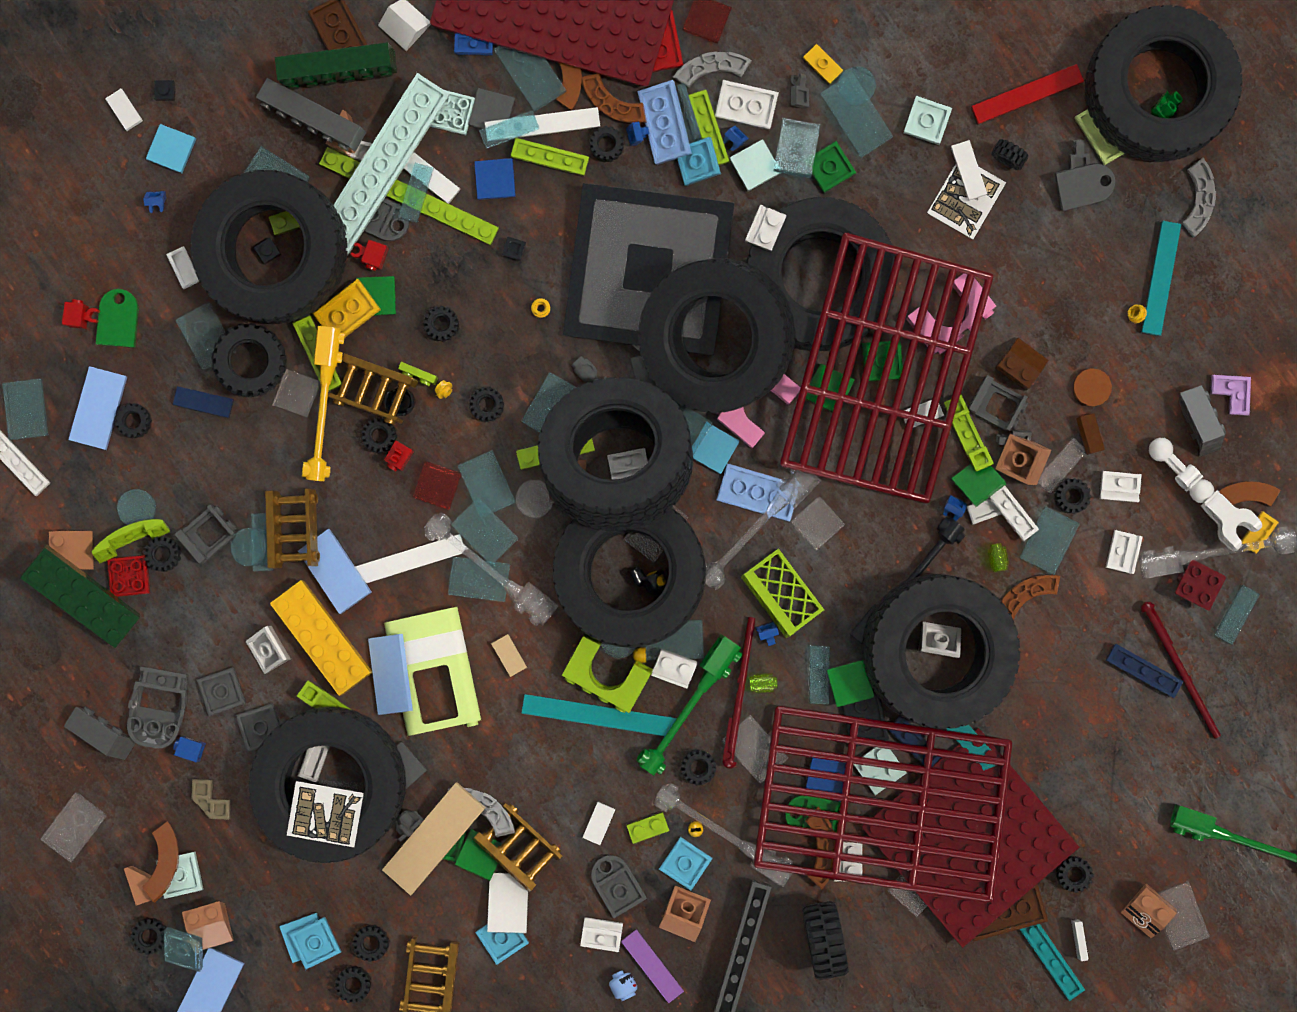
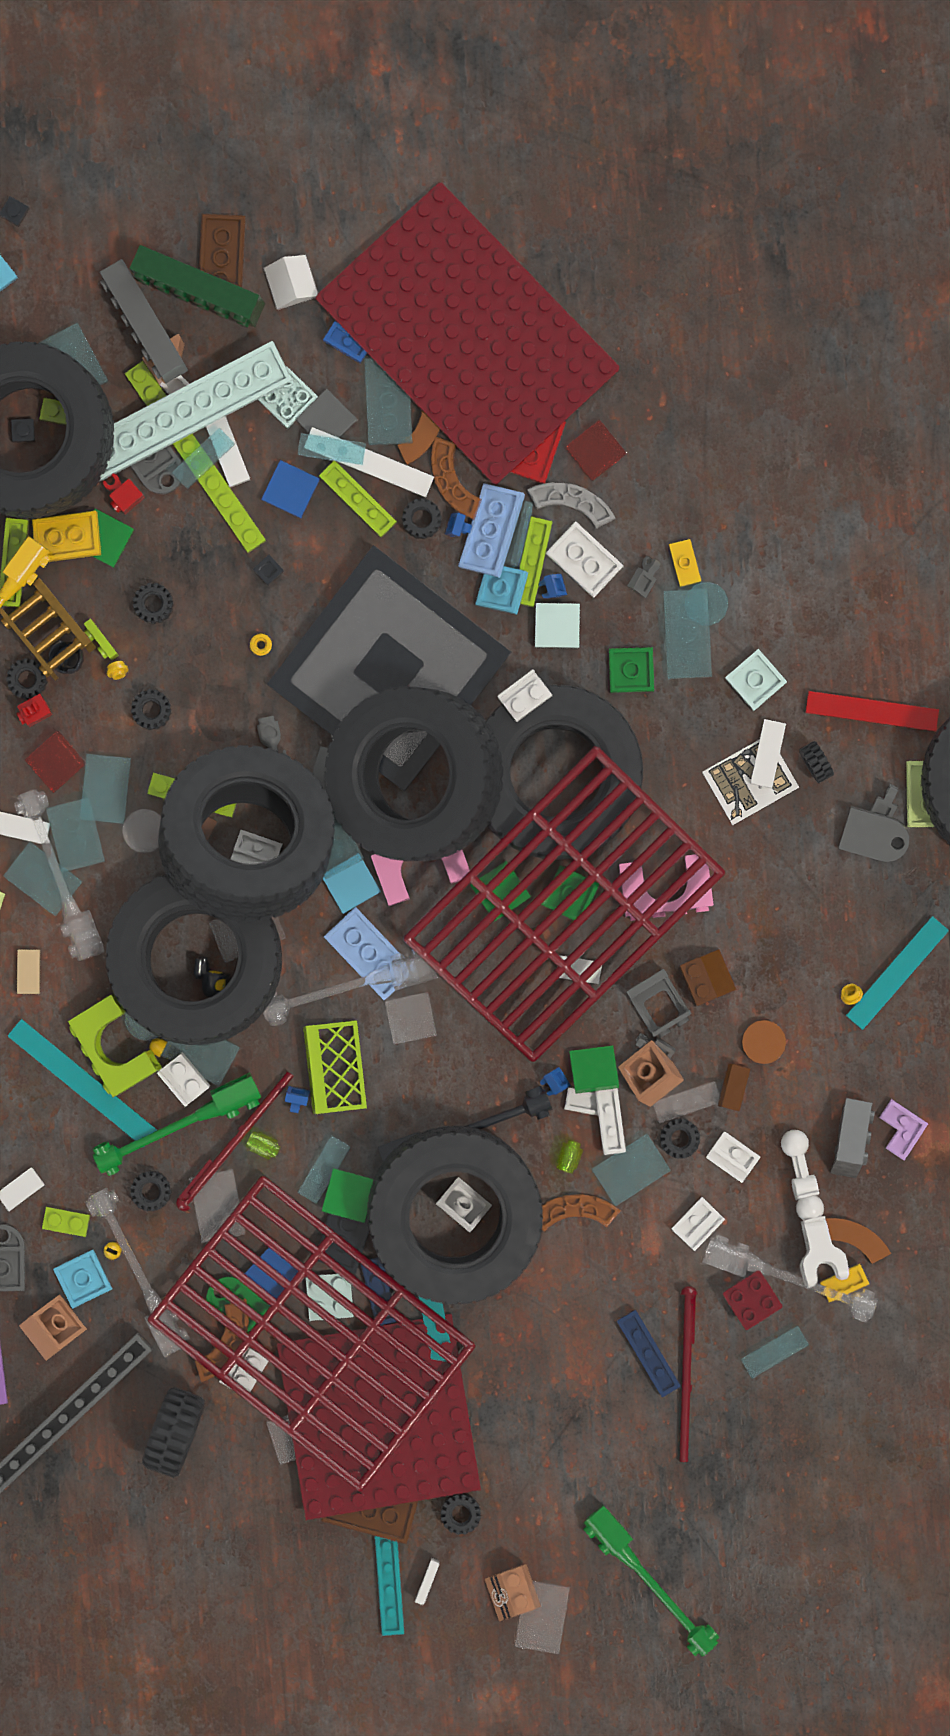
camera: 30 degrees right, 0 degrees up
clear light blue tile [521,372,577,433] -> none
clear light blue tile [773,118,820,178] -> none
lime slope [944,395,994,472] -> none

